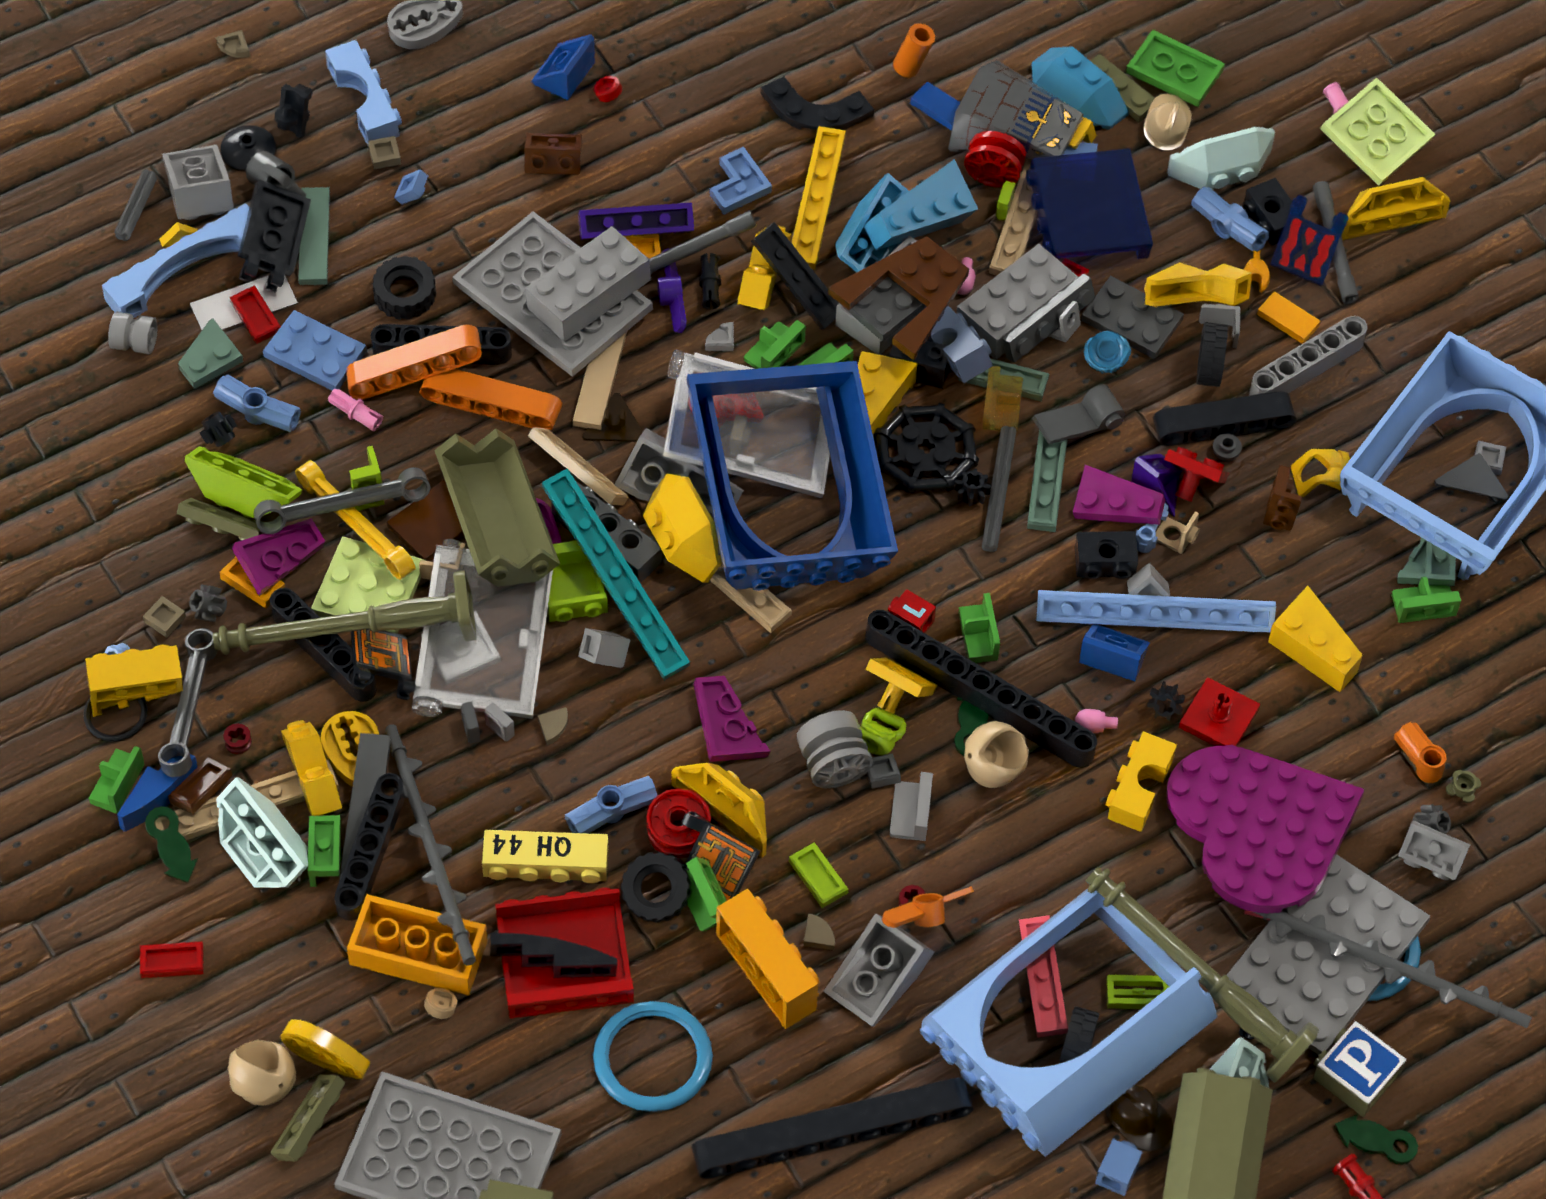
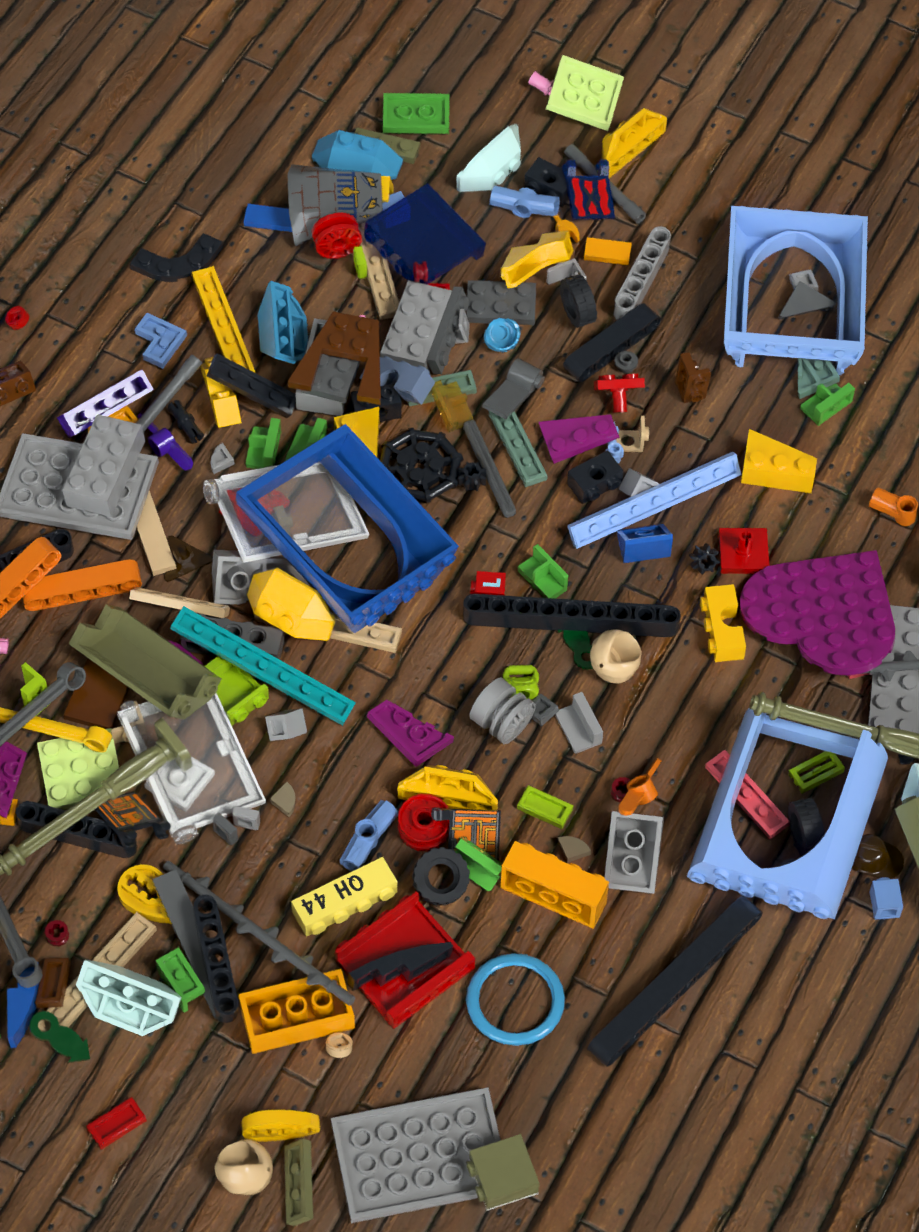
camera: 30 degrees left, 0 degrees up
yellow arch [281,720,343,816] -> none
dark azure wedge [864,159,978,250] -> none
yellow tile [865,657,937,714] -> none
orange brick [893,23,935,78] -> none
bright pink cylinder [1075,709,1118,734] -> none
dark purple slope [1131,454,1182,517] -> none
tan piece [1144,94,1192,151] -> none
yellow piece [1291,449,1350,497] -> none
none -> dark red bush [413,261,428,283]

